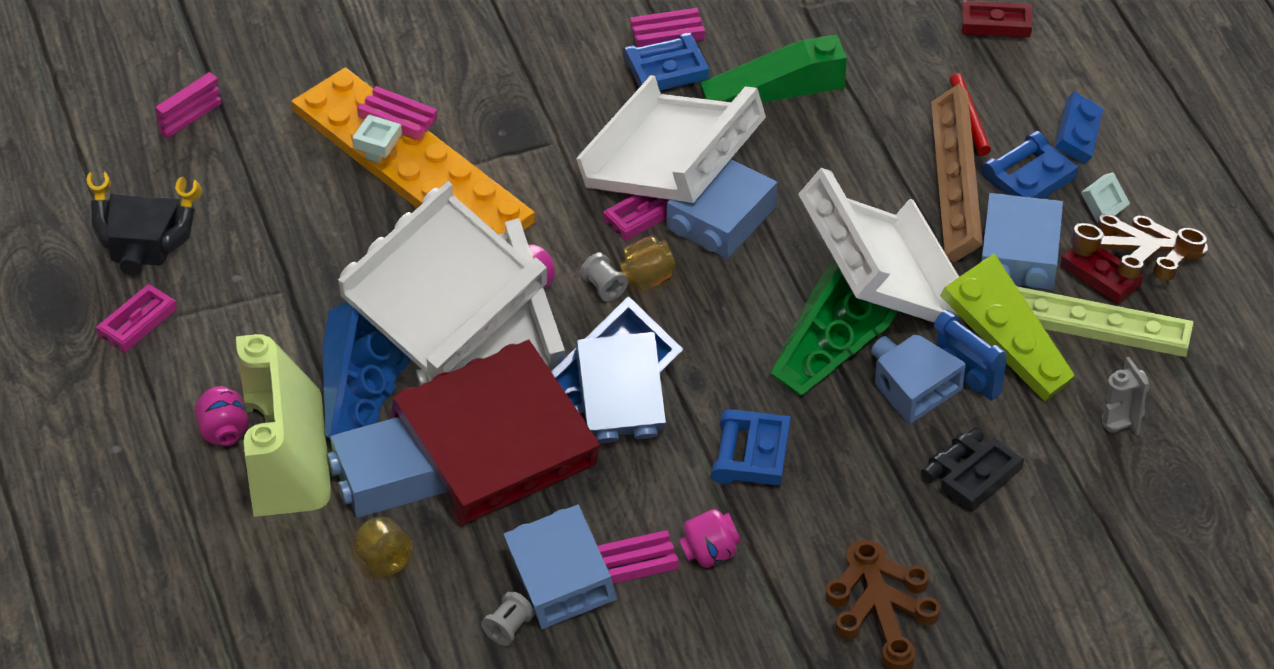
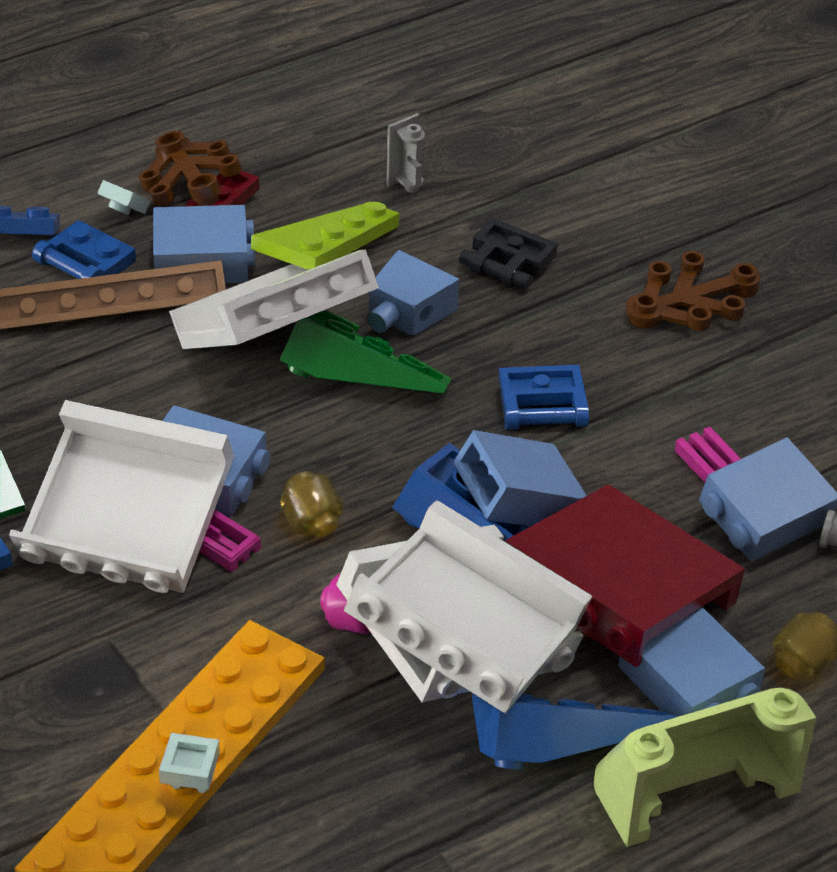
camera: 105 degrees left, 5 degrees down
dark pink head [194,386,249,446] -> none
dark pink tile [357,86,438,140] -> none
light grey bush [579,253,628,302] -> none
dark pink head [679,509,742,568] -> none
blue plate [934,310,1007,401] -> none
yellowish green tile [1016,286,1194,357] -> none

